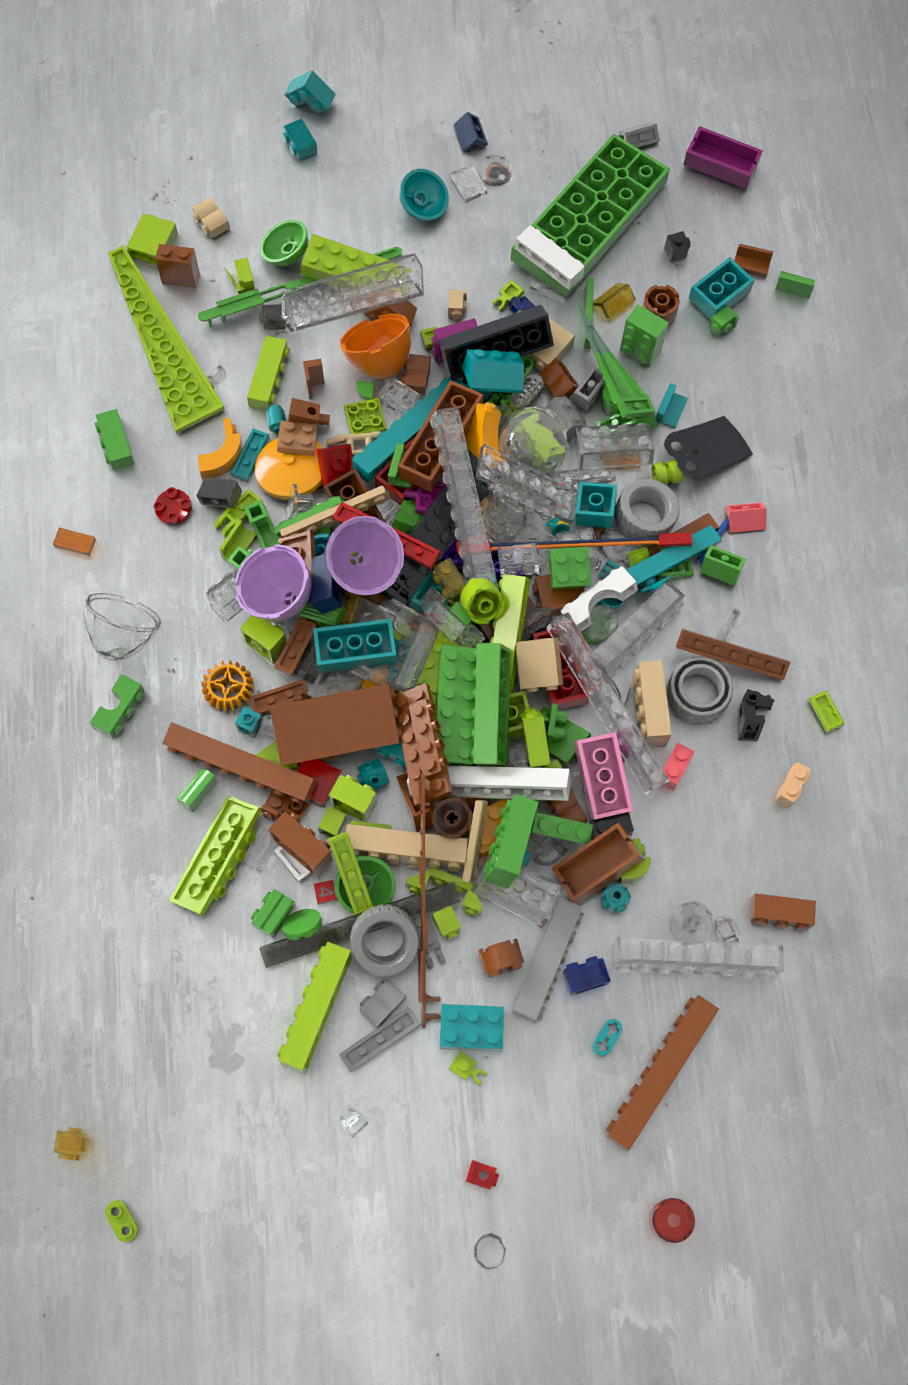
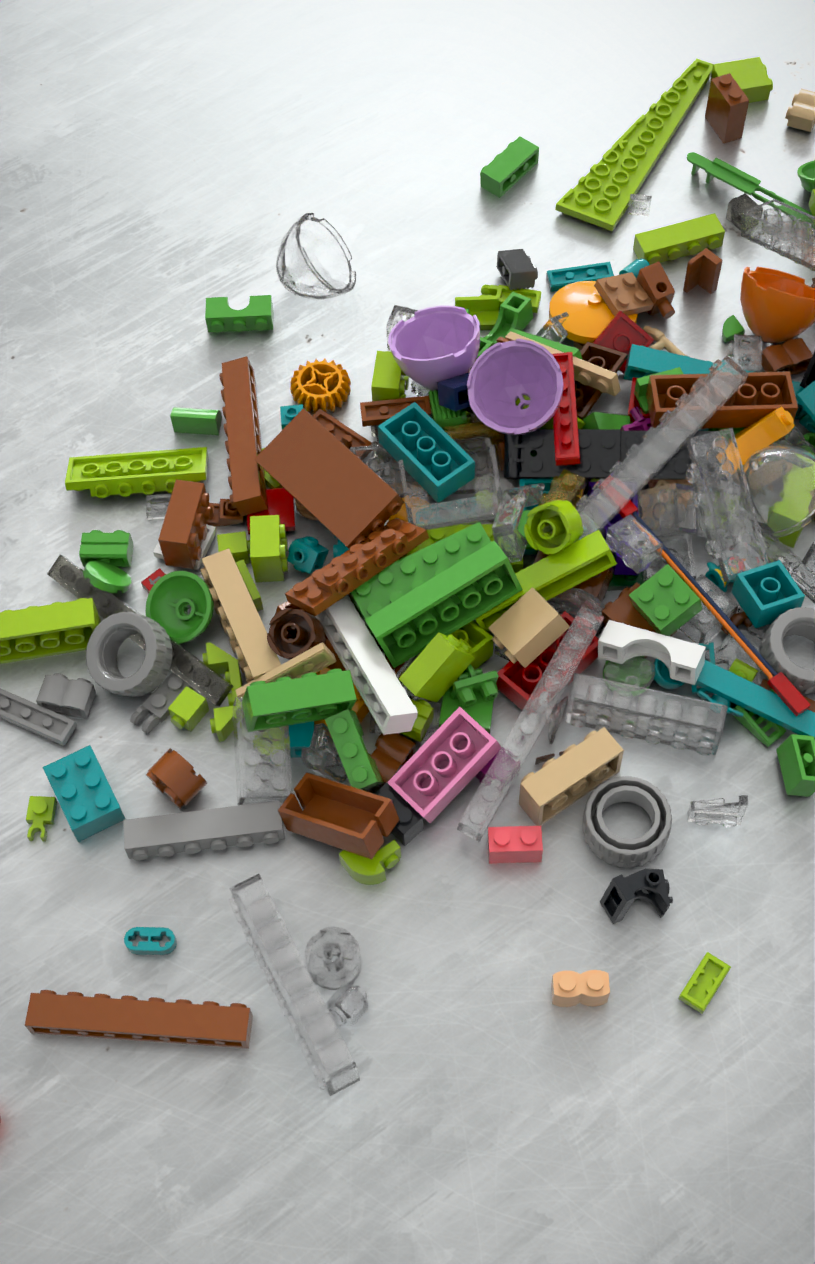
camera: 65 degrees right, 10 degrees down
clear orange tile [53,527,96,556] -> none
red dish [153,487,192,524] -> none
light orange arch [198,418,242,480] -> none
lime piece [224,257,255,295] -> none
dark orange bracket [260,790,290,821] -> none
lime tile [328,832,373,915] -> none
lime tile [343,398,387,434] -> none
dark orange piece [418,772,441,1029] -> none
clear blue brick [563,956,611,996] -> none
teal brick [600,883,631,914] -> none
dark orange plate [676,629,791,680] -> none
dark orange brick [750,893,816,931] -> none

